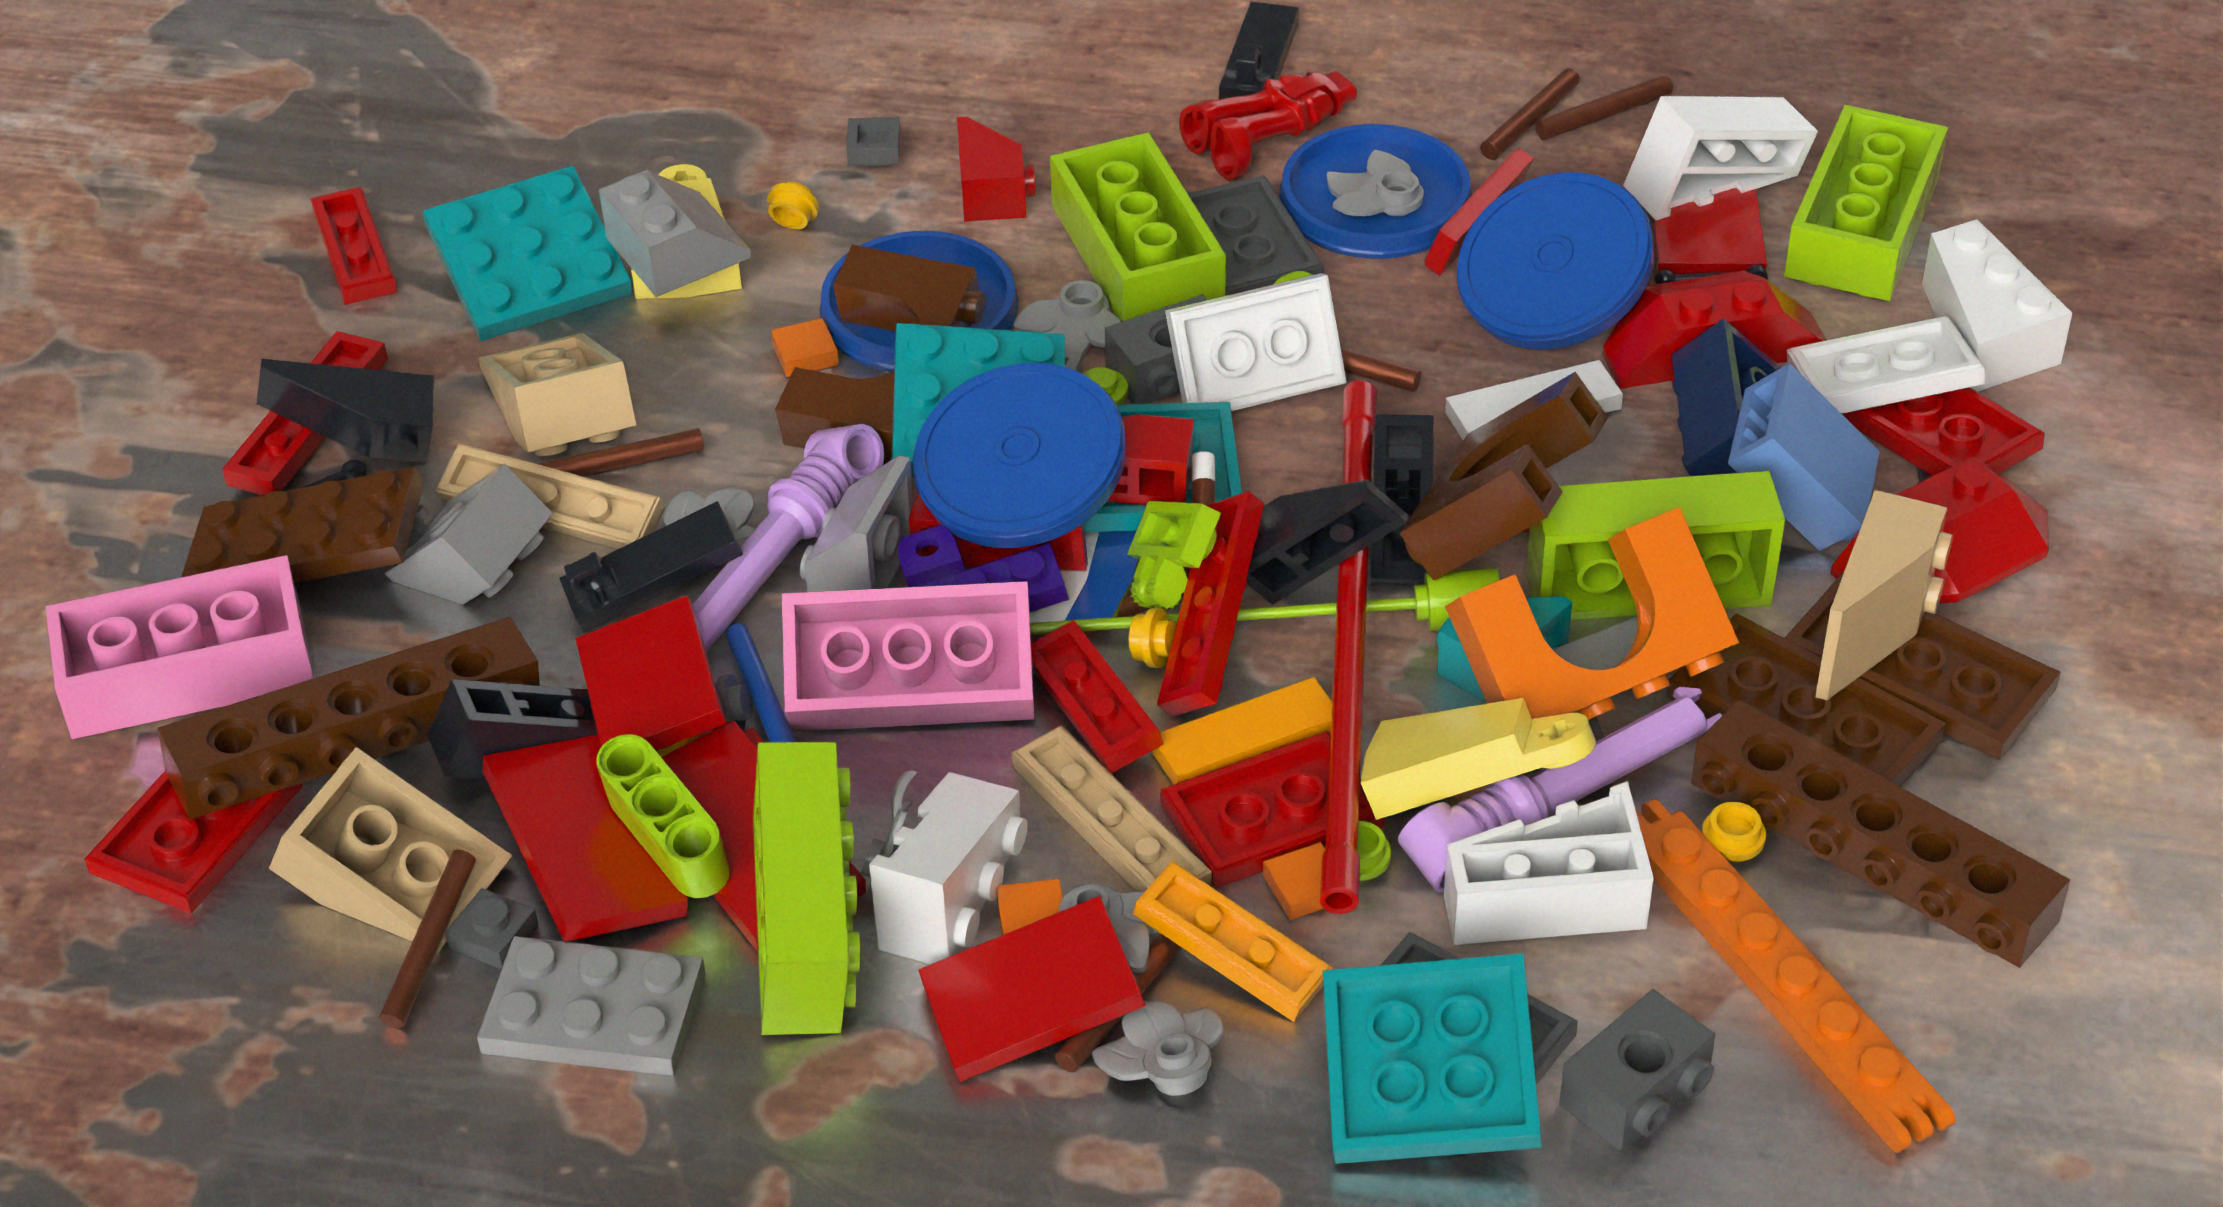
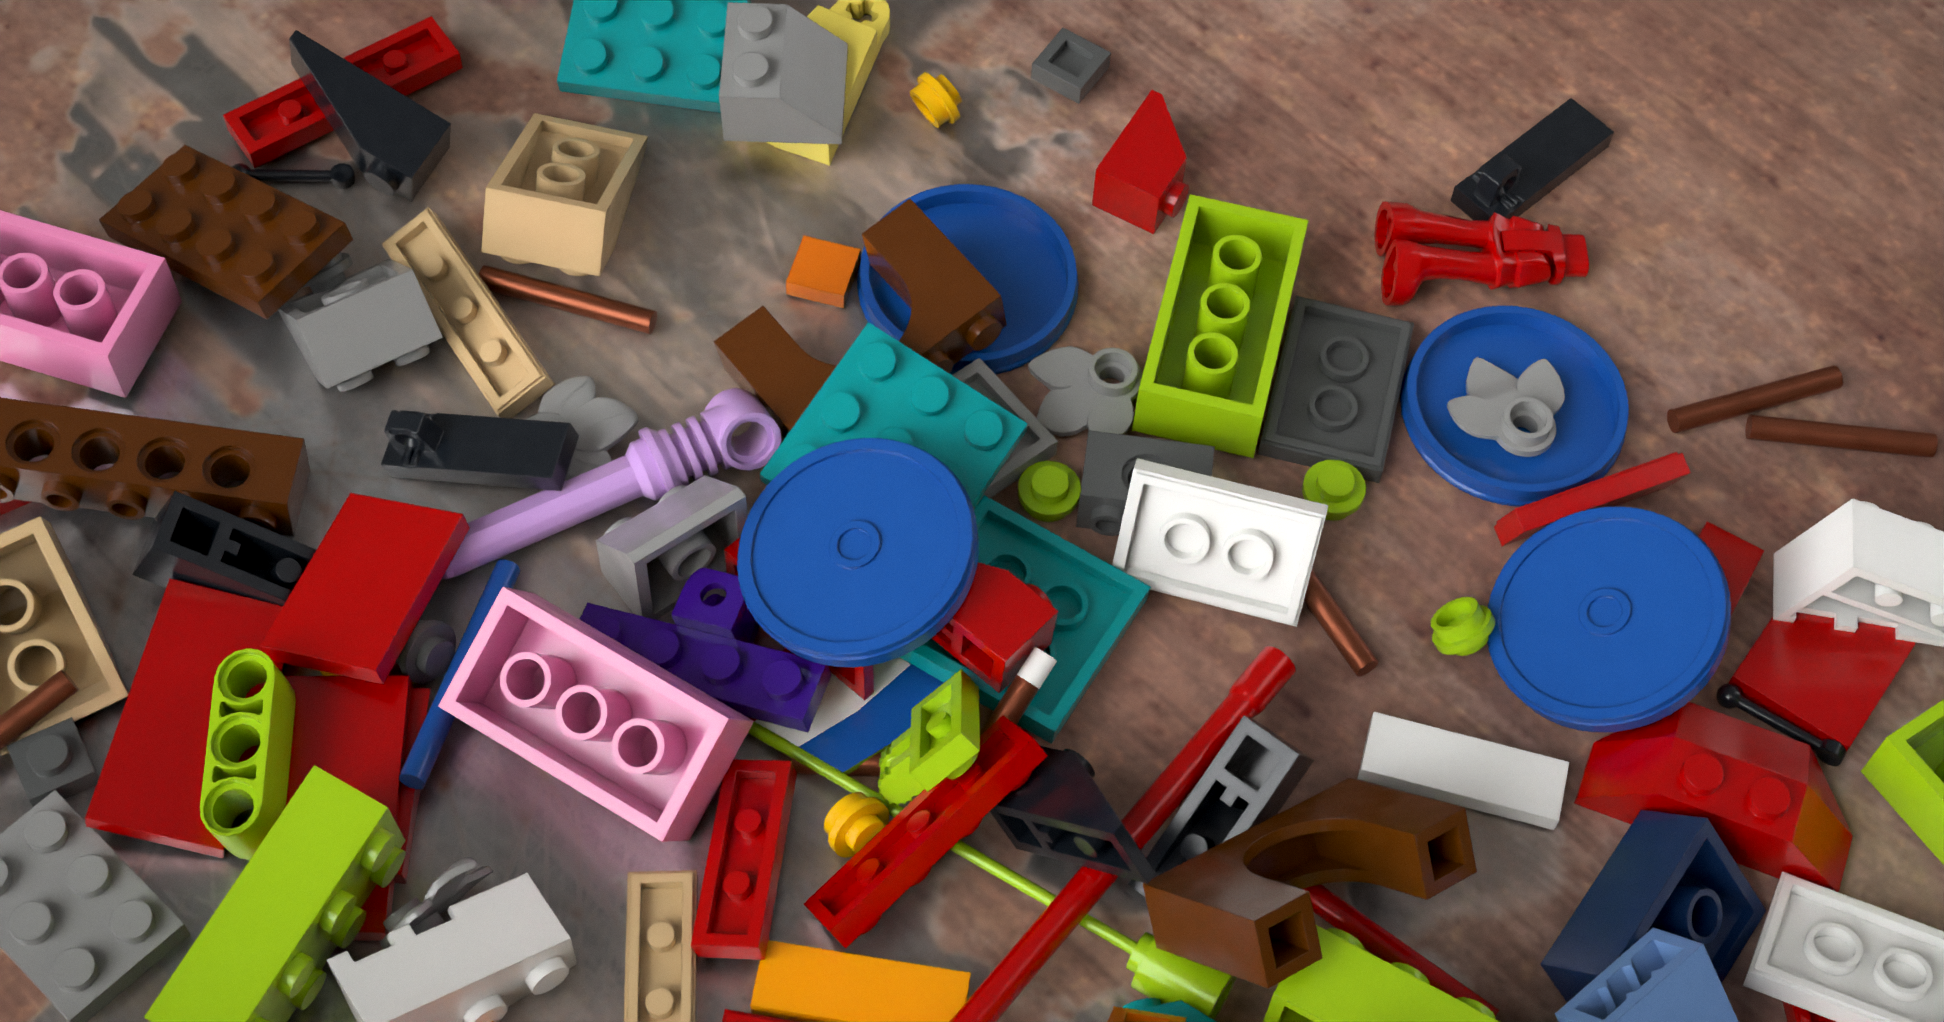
camera: 30 degrees right, 15 degrees up
none -> lime plate [1431,597,1495,656]

